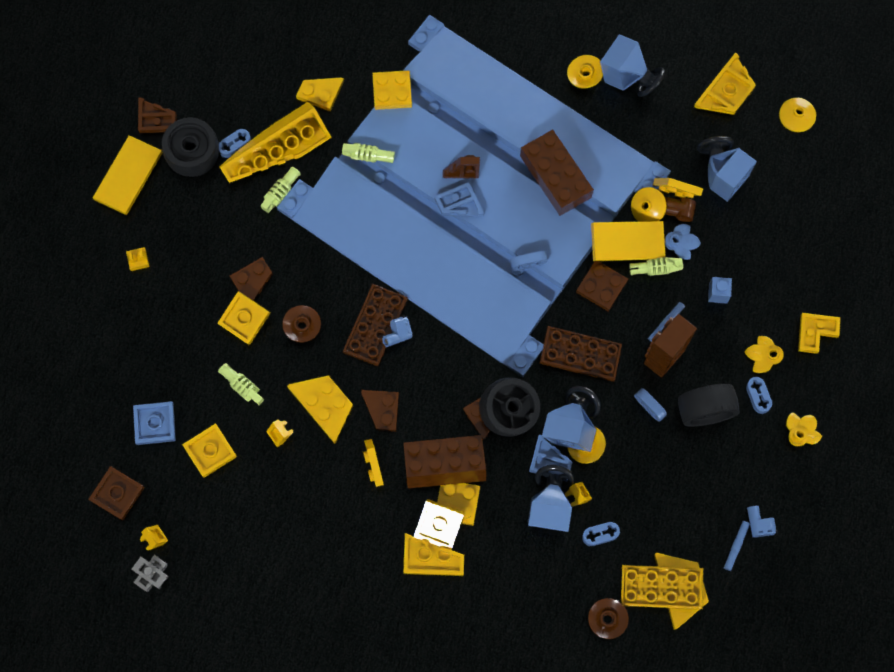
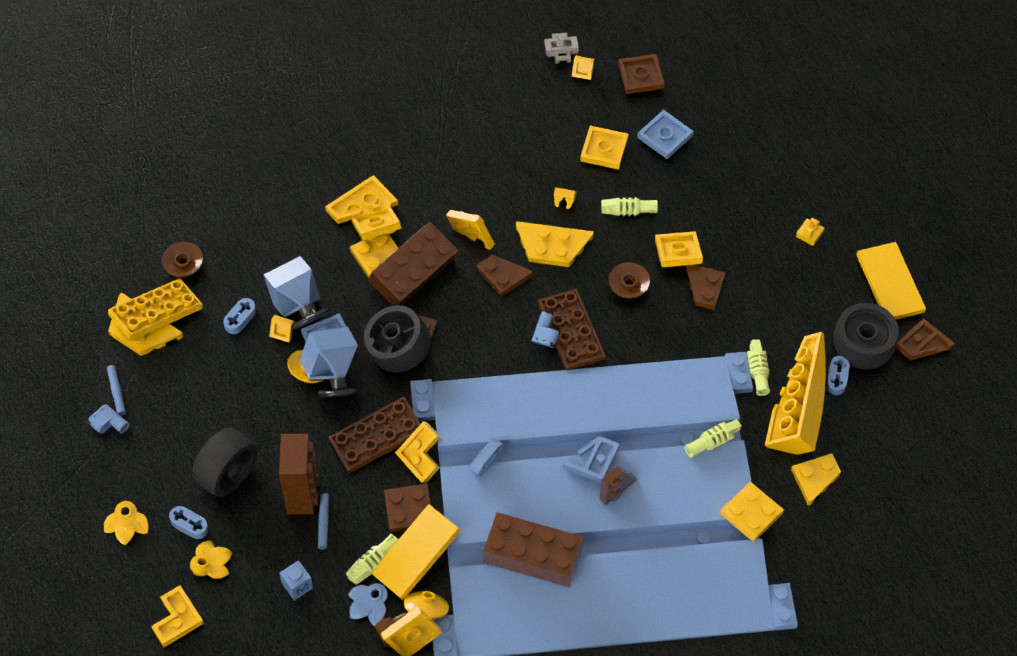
camera: 140 degrees right, 15 degrees down
medium blue beam [634,388,667,422] -> none
none -> yellow plate [395,421,440,483]

